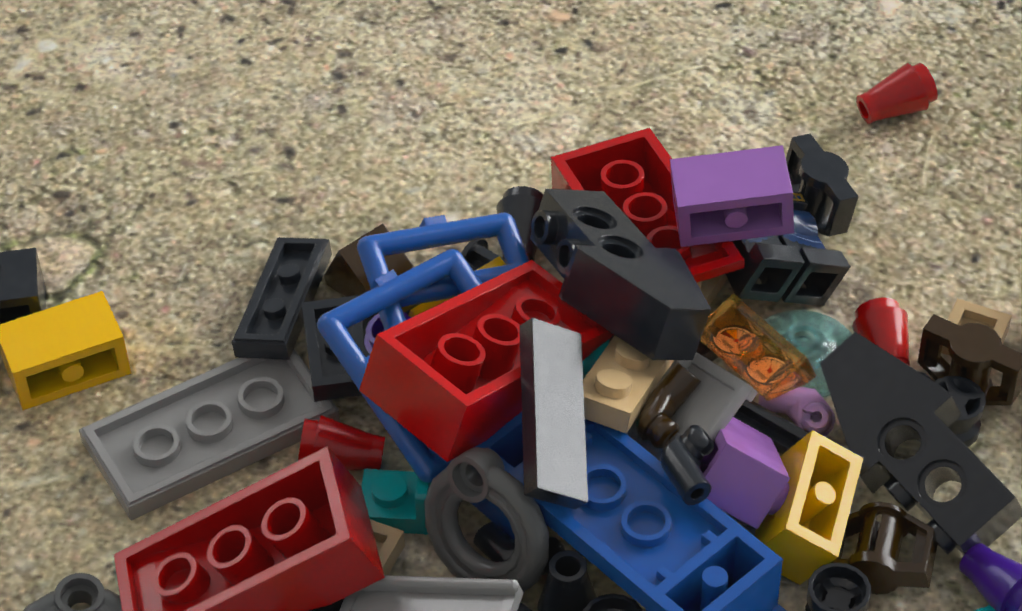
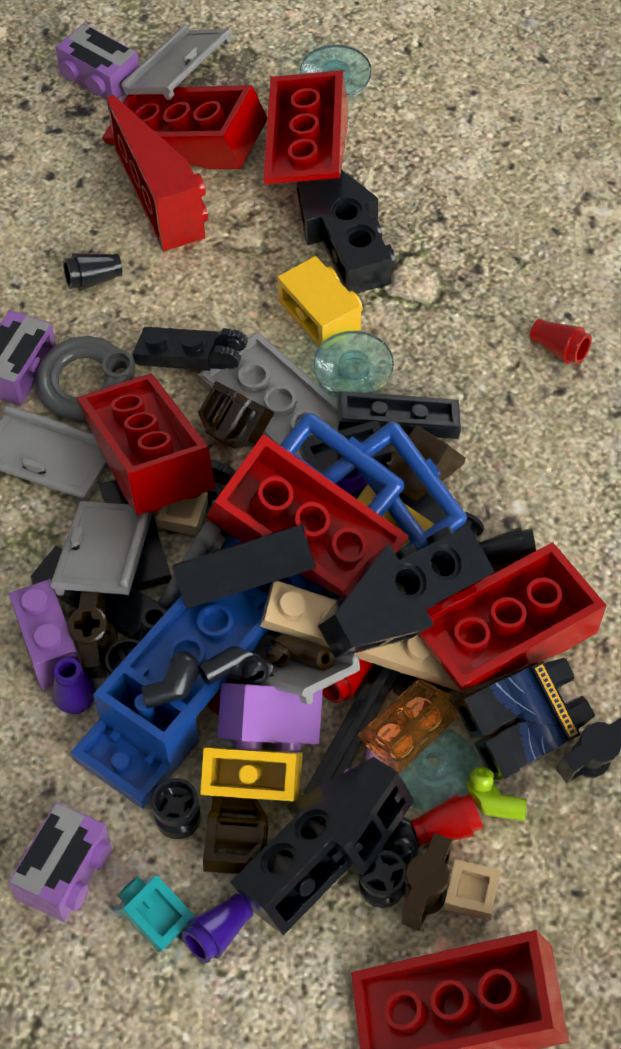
camera: 80 degrees right, 10 degrees up
medium lavender brick [670,145,794,247] -> none
none -> black hinge [132,327,248,371]
none -> black arm [141,651,199,709]
none -> dark brown piece [198,381,274,449]
none -> clear light blue dish [314,331,394,395]
none -> lime arm [466,767,527,821]
none -> red cone [529,319,592,364]

